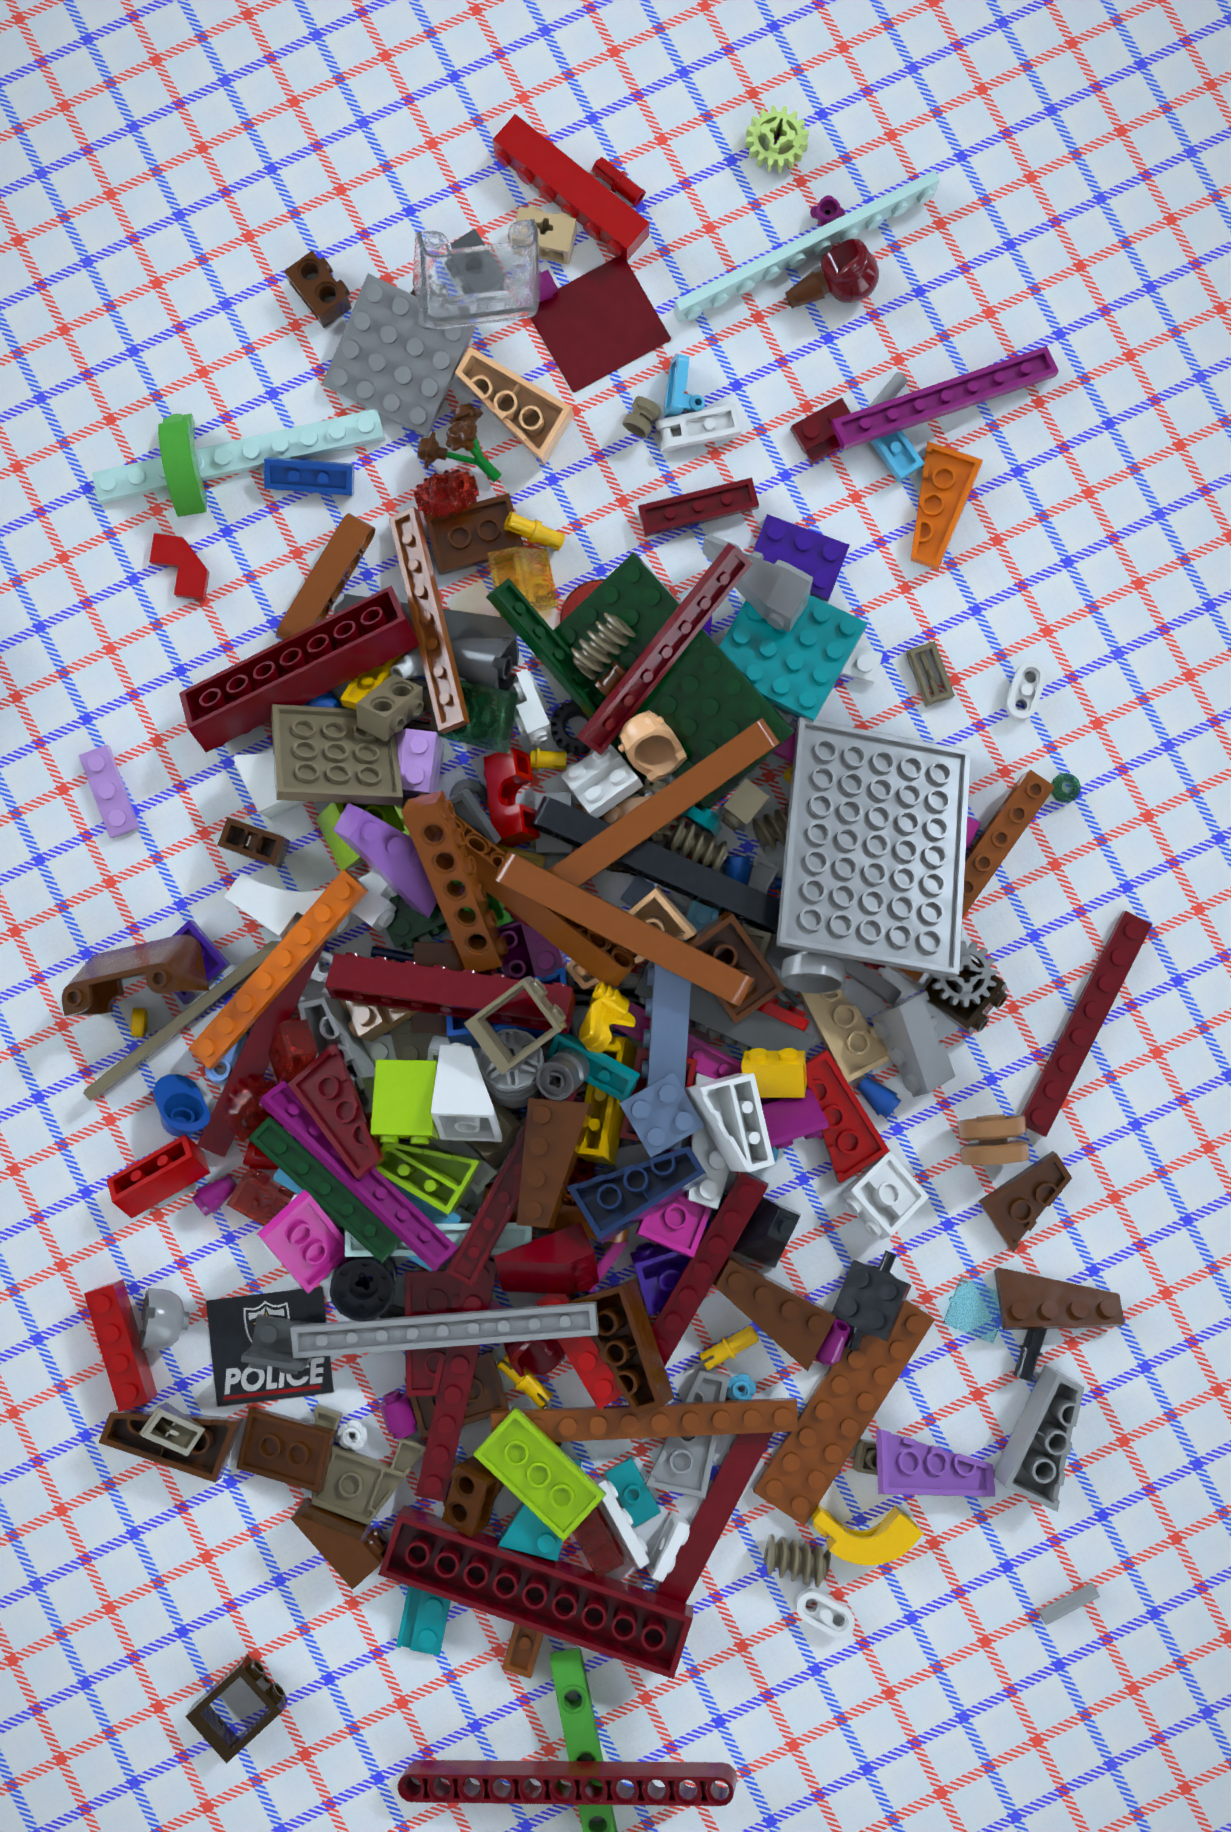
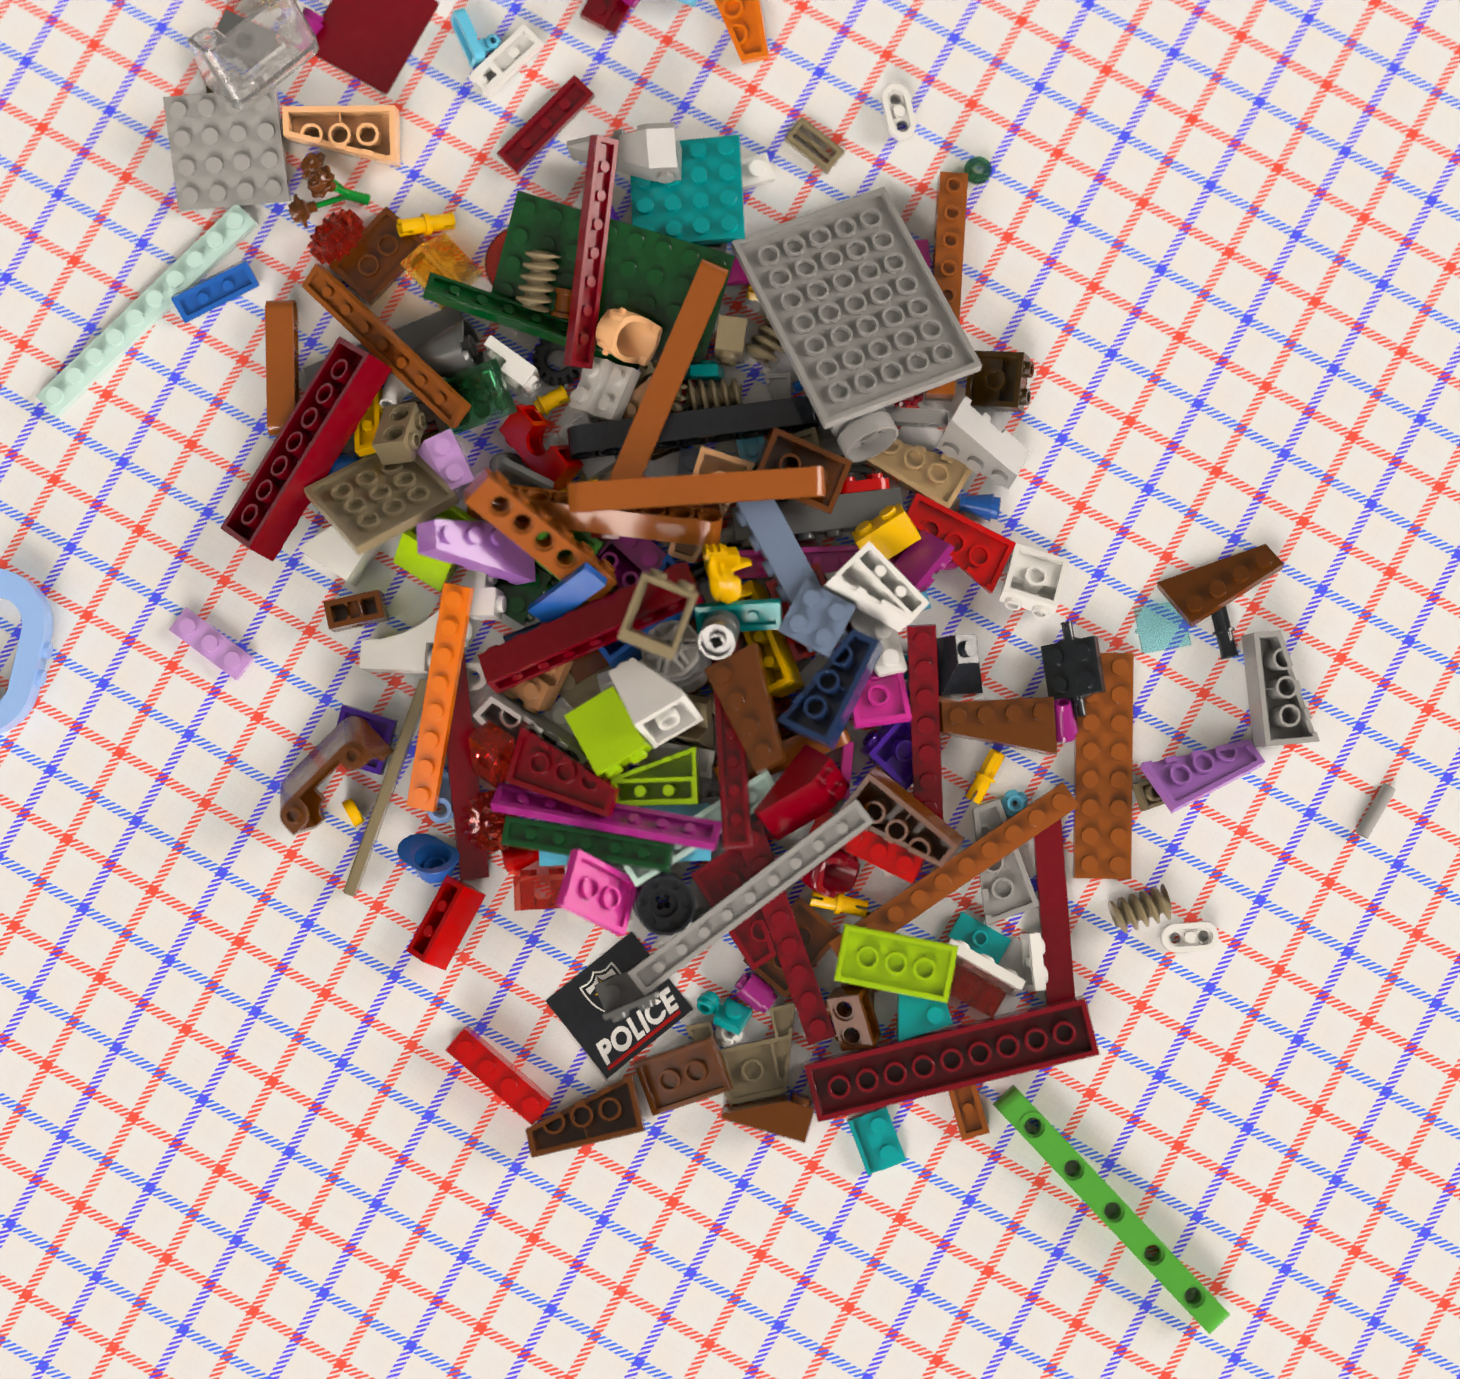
camera: 30 degrees left, 0 degrees up
dark tan slope [139,1402,205,1456] -> none
light grey cylinder [140,1288,190,1350] -> none
red tile [149,533,210,601] -> none
bright green arch [158,413,207,517] -> none
dark brown window [185,1654,288,1764] -> none
magenta cone [191,1174,239,1216] -> none
reddish brown brick [284,251,352,328] -> none
dark red beam [397,1760,737,1806] -> none
dark tan wheel [622,396,661,438] -> none
blue cone [723,856,753,885] -> none
dark purple plate [753,514,850,602] -> none
yellow arch [811,1504,924,1565] -> none
light grey gear [929,941,998,1007] -> none
medium nougat wheel [957,1114,1030,1165] -> none
reddish brown wing [979,1151,1072,1253] -> none
dark red plate [1021,911,1152,1137] -> none
none -> blue tile [528,562,607,623]
none -> teal plate [697,991,753,1036]

